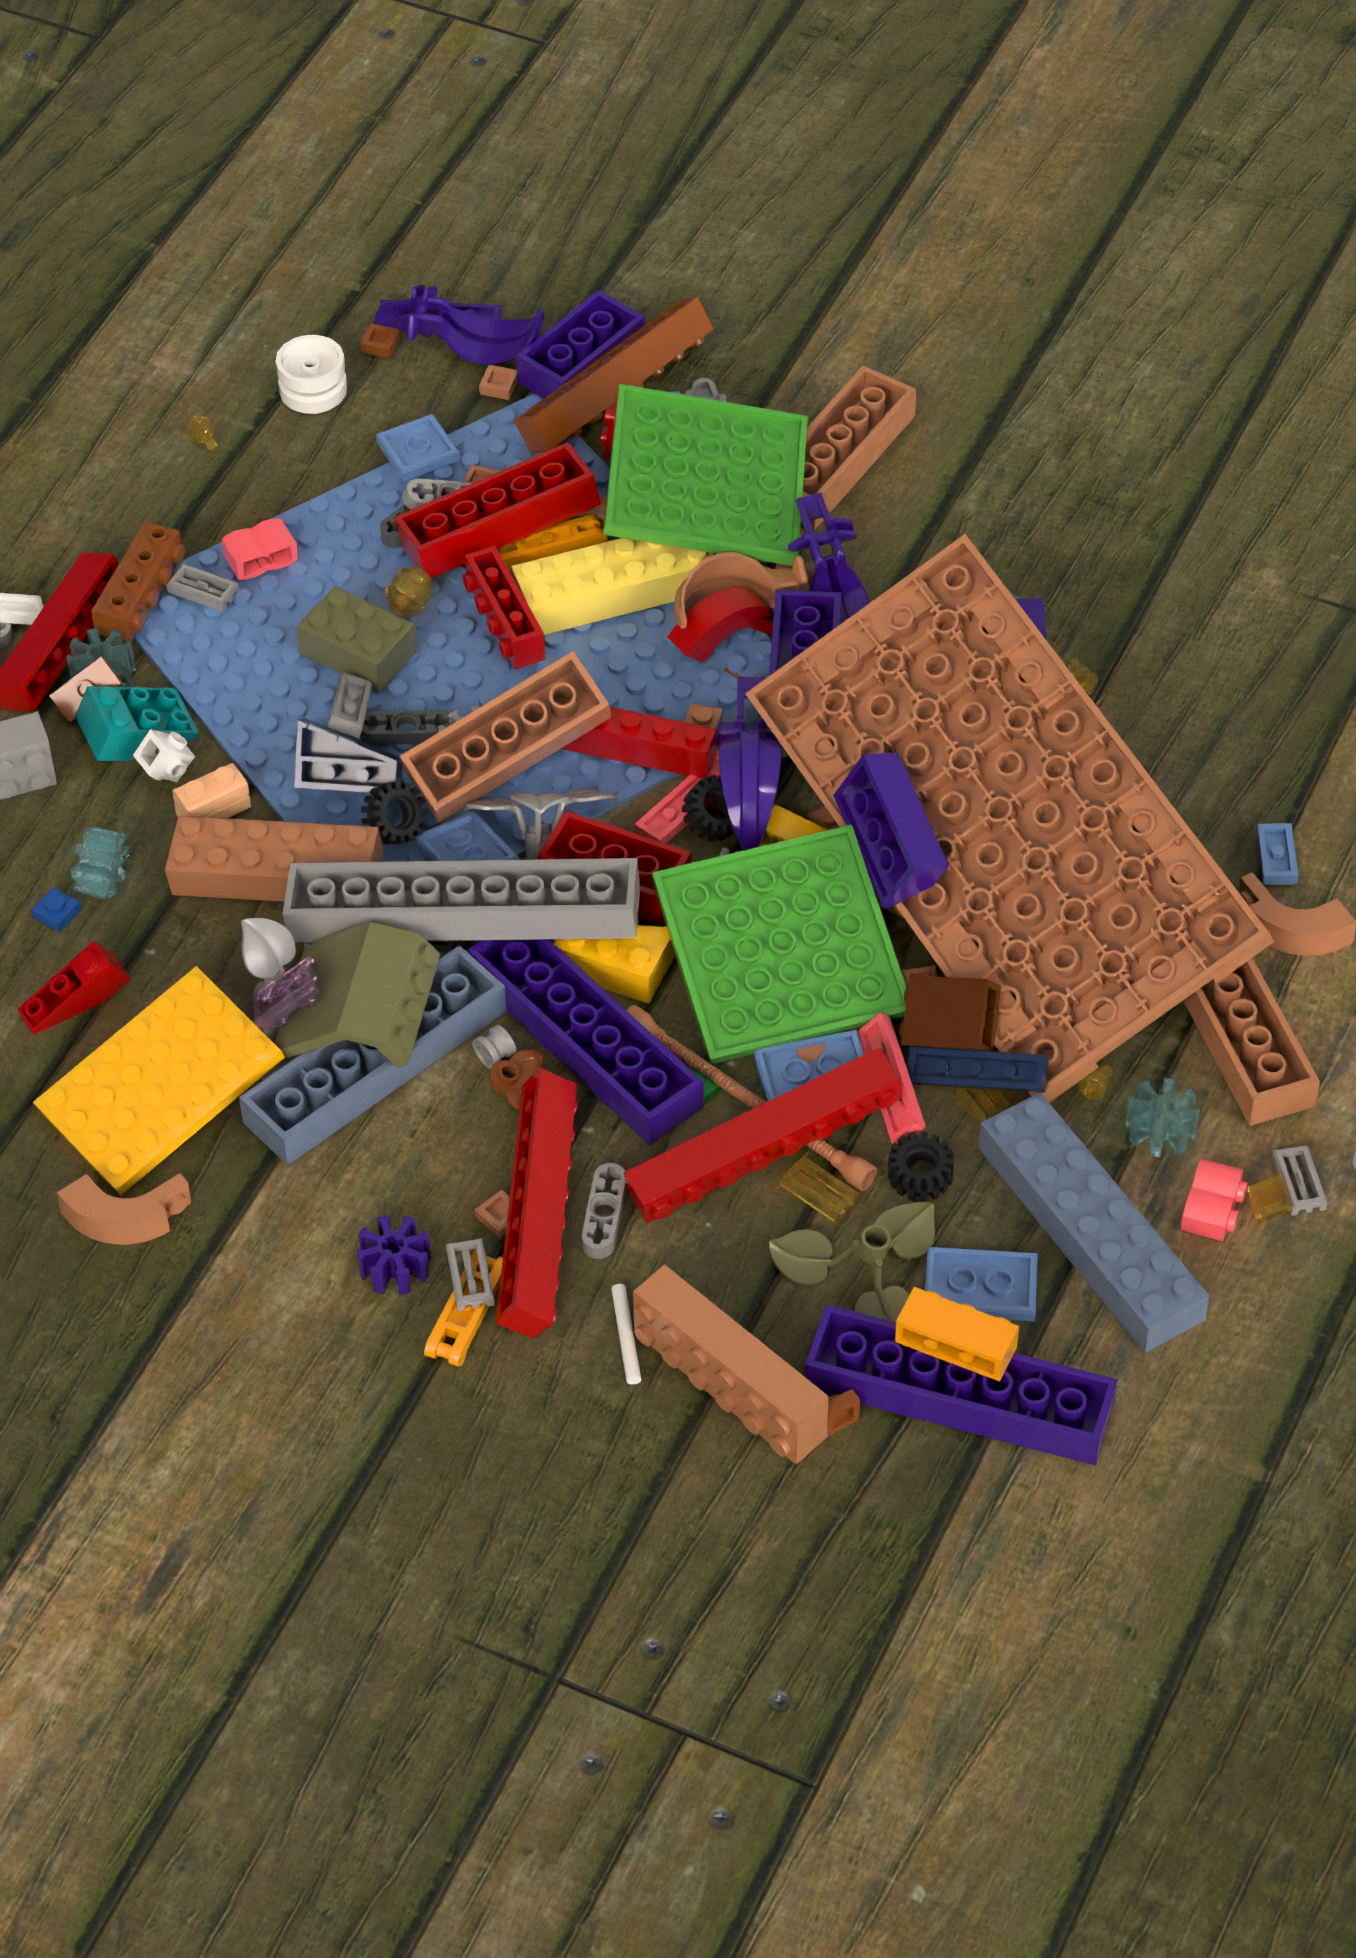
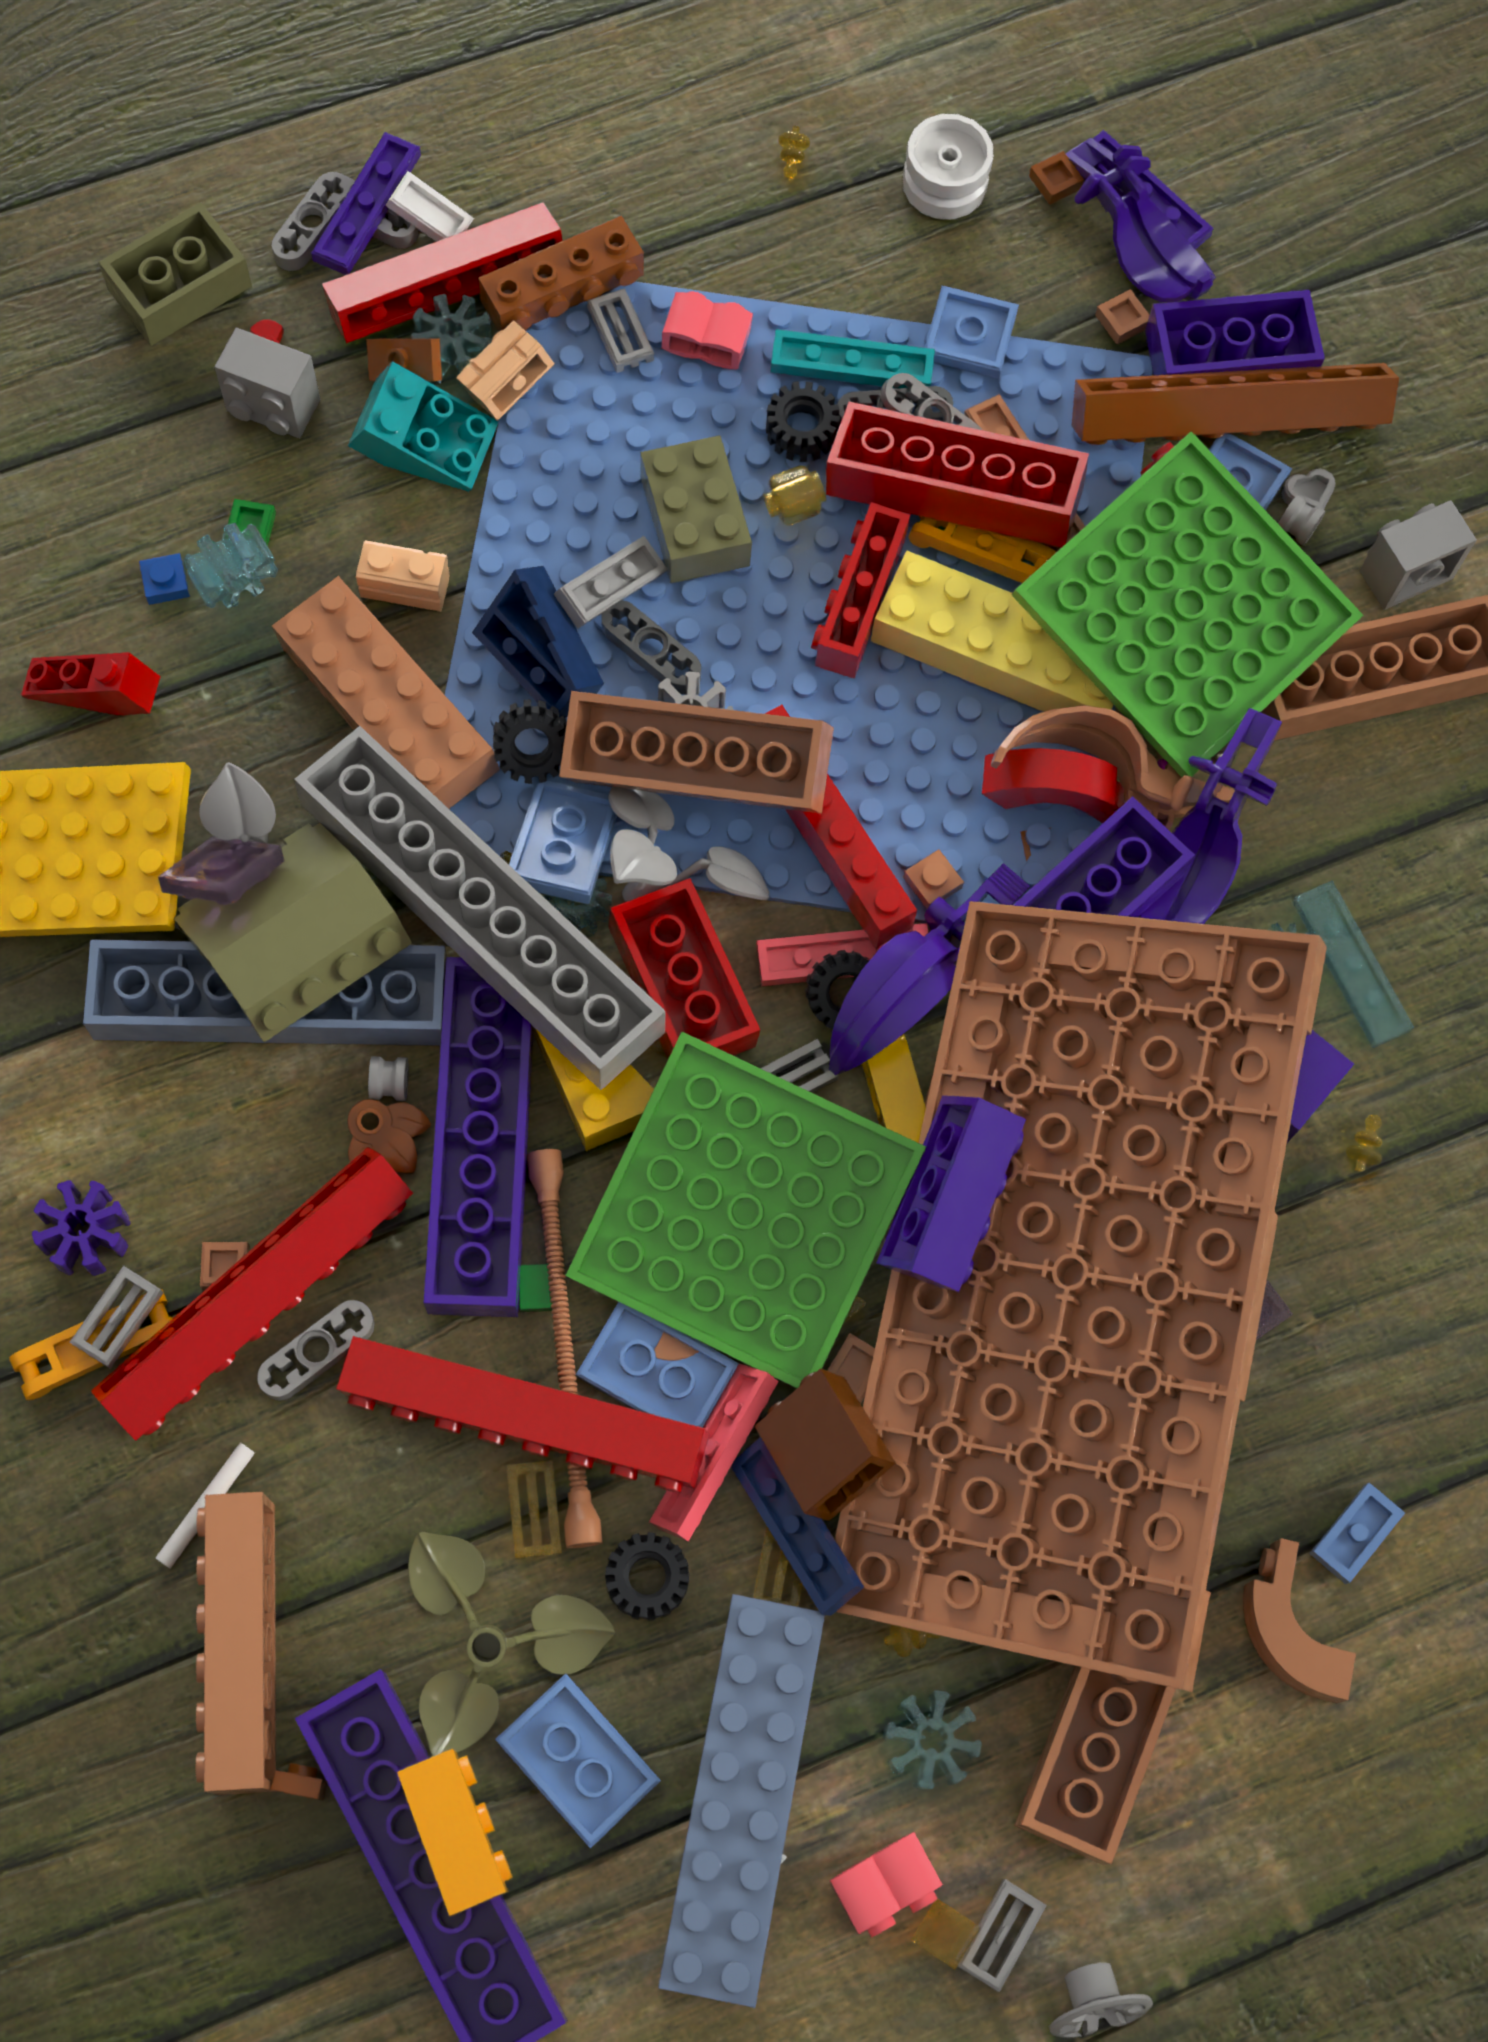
camera: 35 degrees right, 20 degrees up
white brick [133,729,195,782] -> none
none -> green tile [225,499,276,548]
none -> light nougat brick [456,320,555,421]
none -> black tyre [766,381,840,462]
none -> teal plate [770,329,935,389]
none -> light grey brick [1359,500,1477,610]

